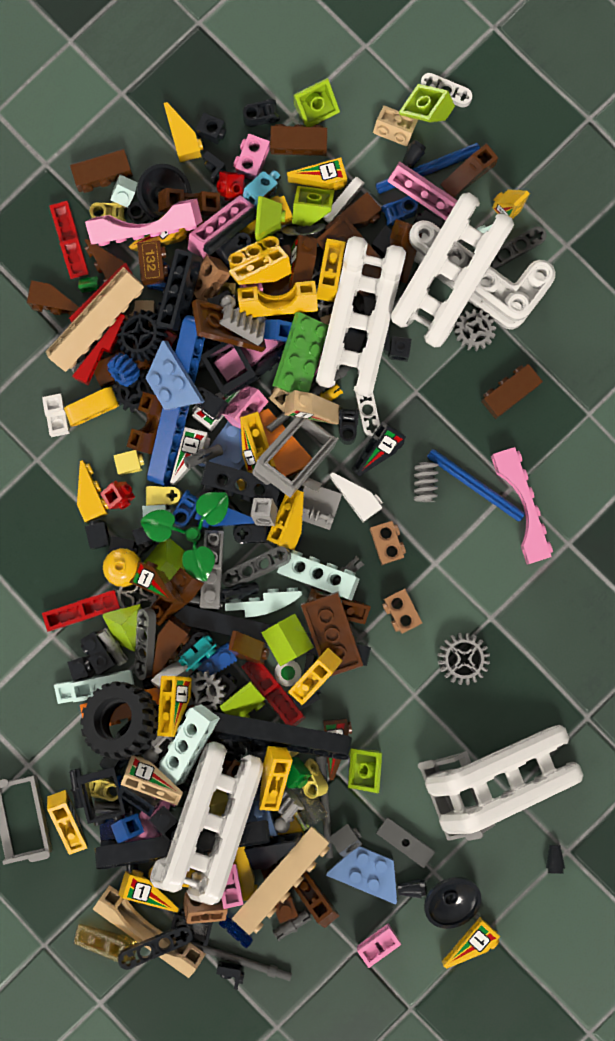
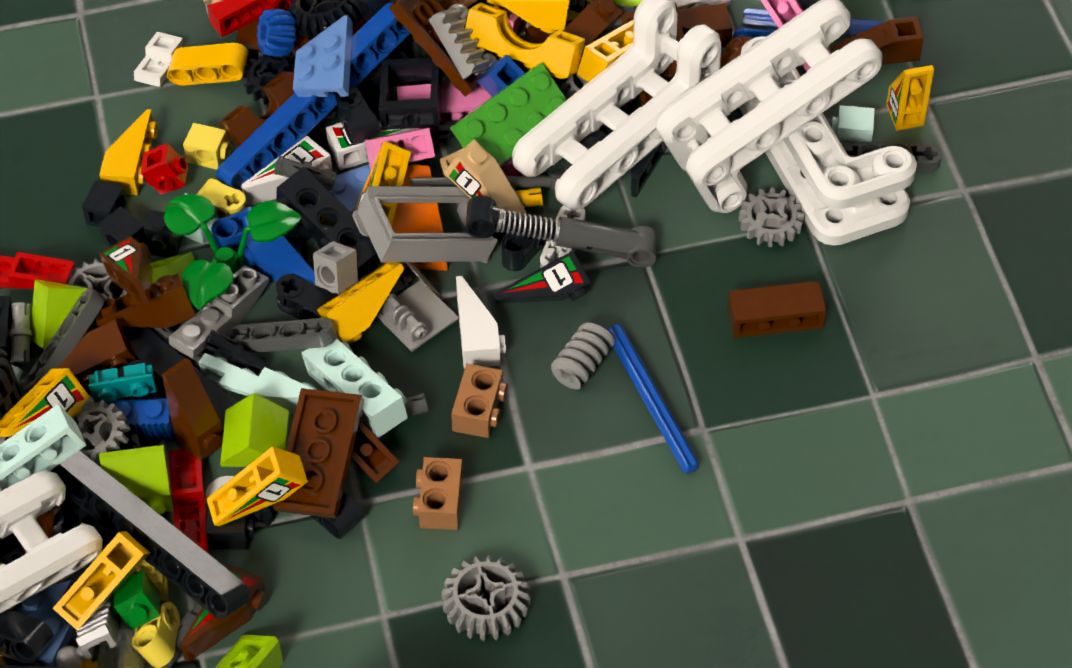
camera: 30 degrees right, 30 degrees down
yellow cylinder [103,548,141,587] -> none
black brick [389,336,412,362] -> none
bright pink arch [491,447,553,565] -> none
none -> piece [466,196,657,268]

